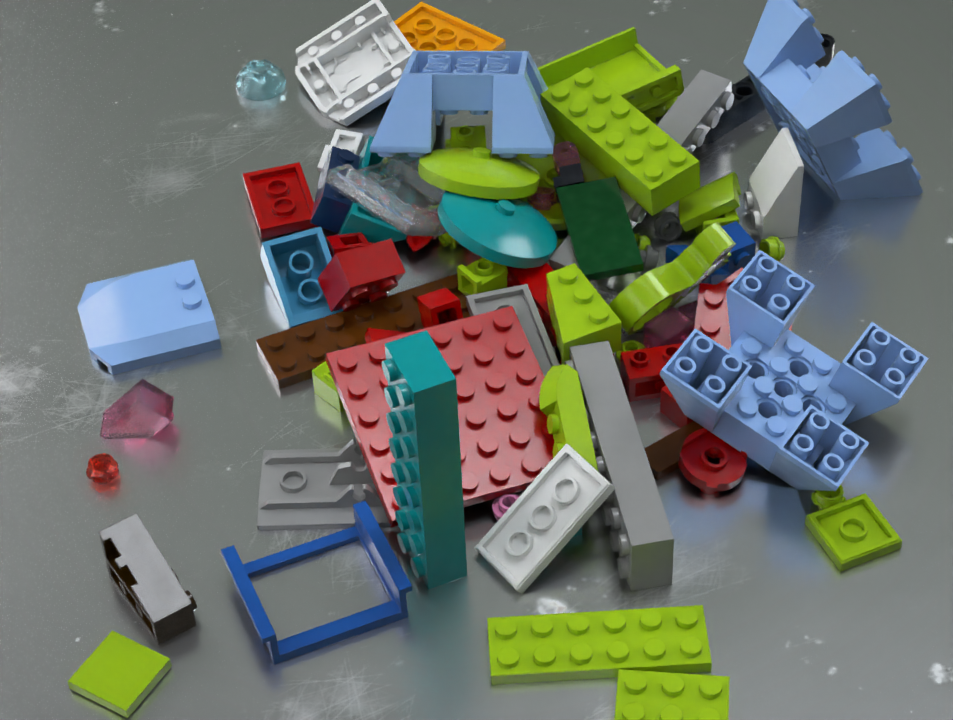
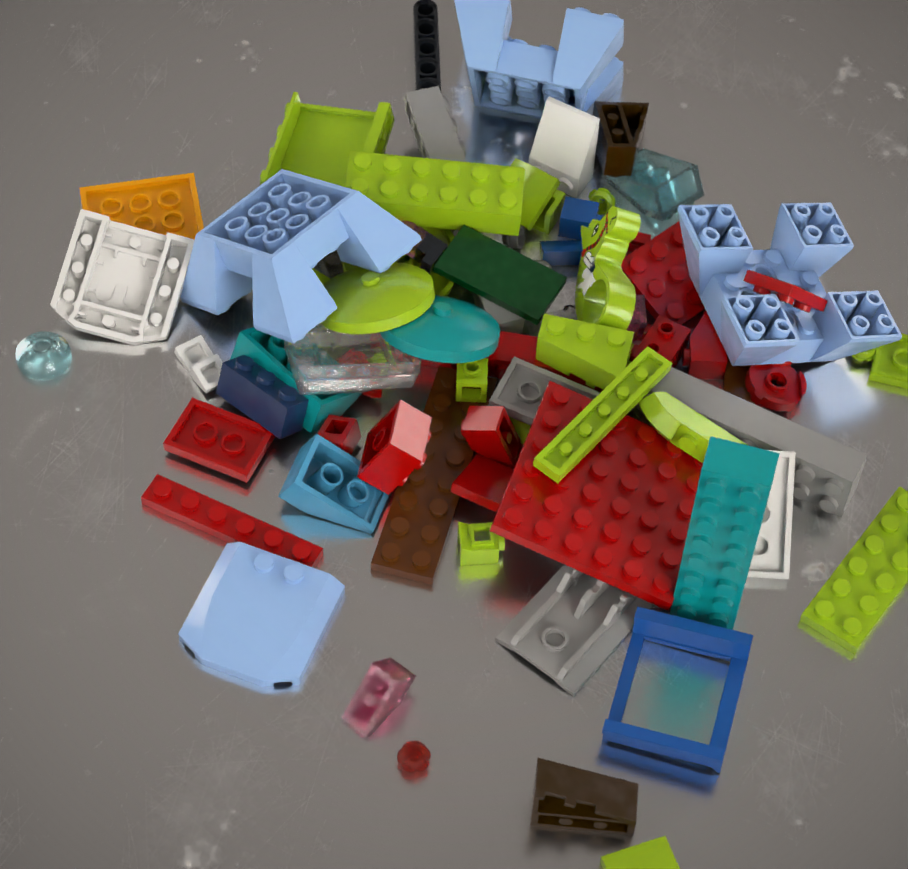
camera: 55 degrees left, 10 degrees up
none -> red plate [141,474,323,568]
none -> lime plate [533,346,672,483]
none -> dark brown wedge [593,101,649,178]
none -> clear light blue slope [601,148,704,221]
none -> red plate [743,270,827,313]

